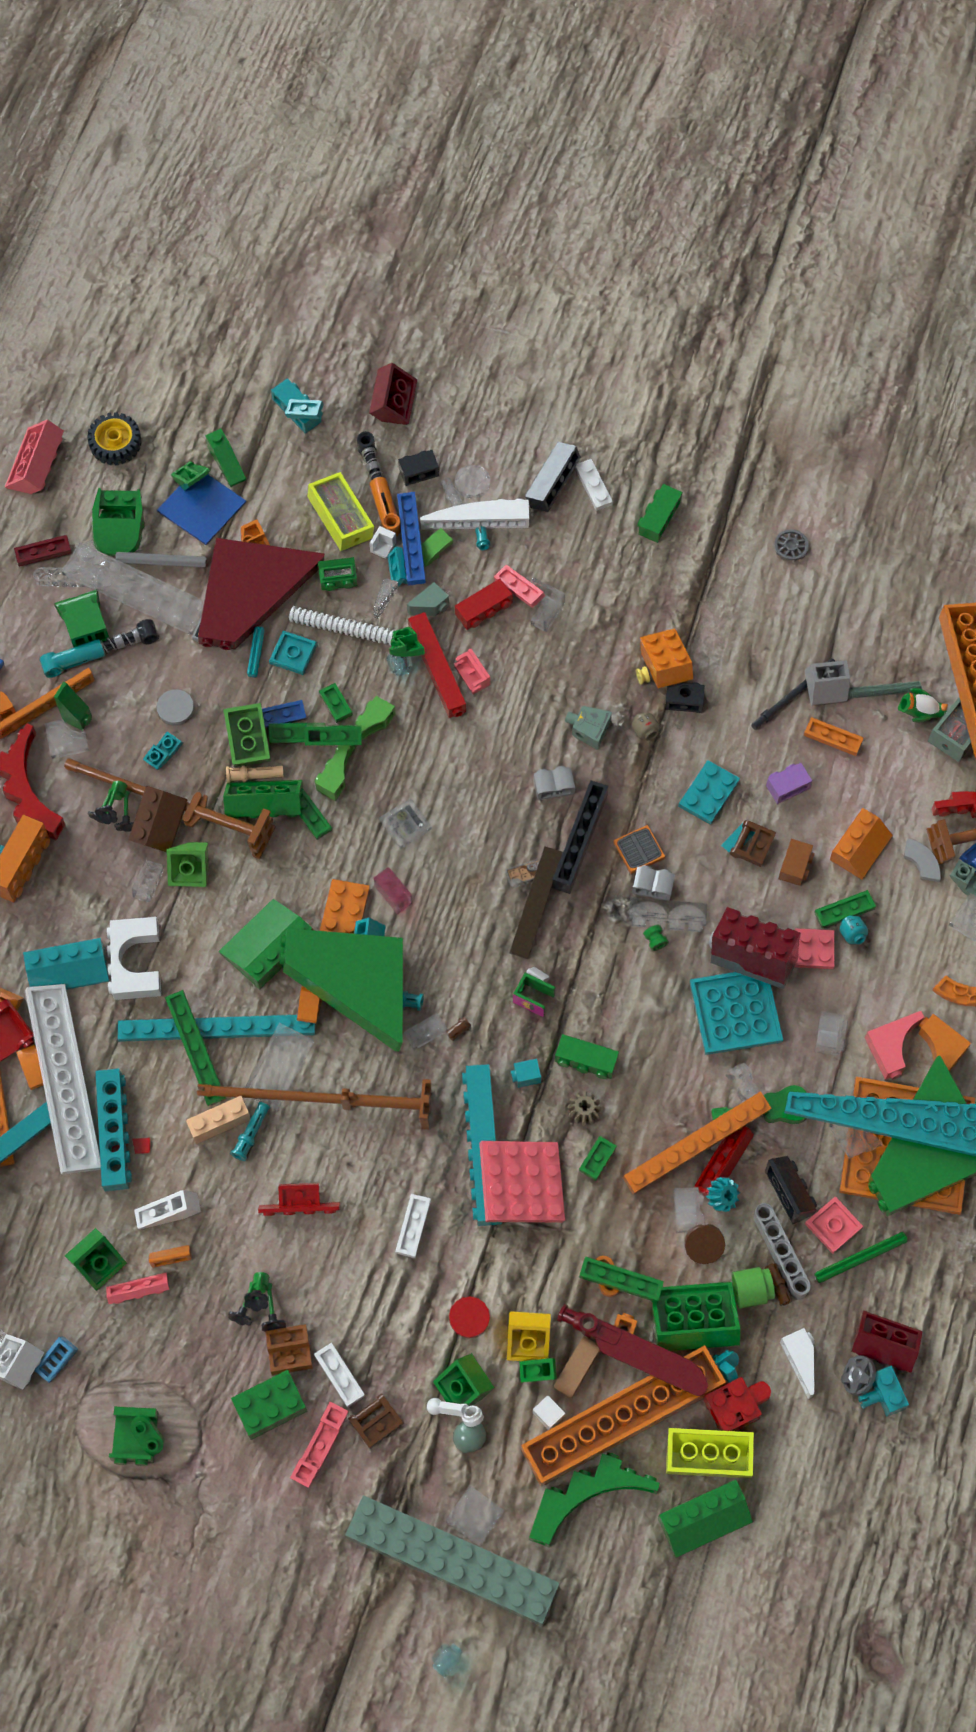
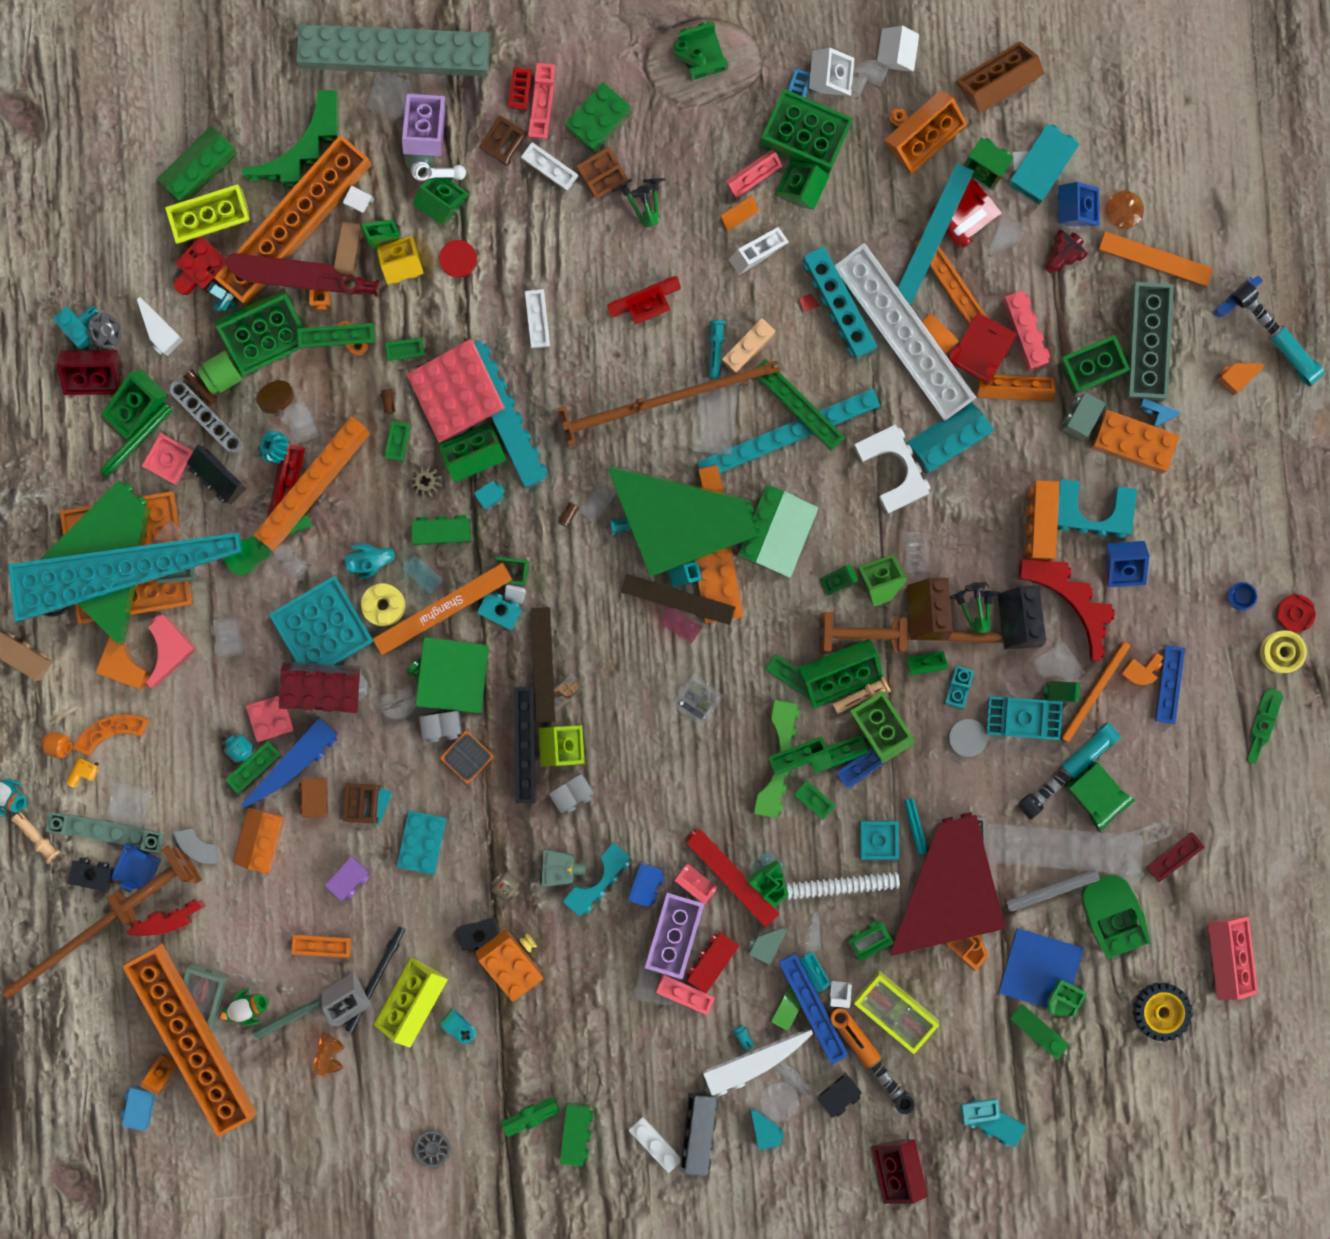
camera: 160 degrees right, 20 degrees up
none -> green slope [101,370,169,440]
none -> blue slope [241,718,339,807]
none -> clear orange tile [313,1033,344,1076]
none -> teal animal [345,543,395,579]
none -> light yellow wheel [361,583,406,627]
none -> orange tile [373,563,513,655]
none -> neon yellow slope [374,957,448,1048]
none -> reddish brown pin [380,389,396,413]
none -> green tile [385,338,425,361]
none -> lavender brick [402,94,445,156]
none -> clear light blue plate [402,555,444,595]
none -> green piece [415,637,489,713]
none -> green slope [438,422,507,483]
none -> teal piece [439,1009,477,1044]
none -> teal brick [477,591,523,631]
none -> green piece [500,1097,560,1137]
none -> red slope [508,67,533,111]
none -> lime slope [538,725,585,766]
none -> teal arch [563,842,631,916]
none -> dark brown tile [621,574,736,625]
none -> blue slope [628,862,665,907]
none -> lavender brick [644,893,704,979]
none -> teal slope [751,1108,784,1150]
none -> green slope [759,89,854,175]
none -> green slope [820,564,858,596]
none -> green plate [906,651,948,676]
none -> teal plate [987,696,1063,740]
none -> black slope [997,585,1047,650]

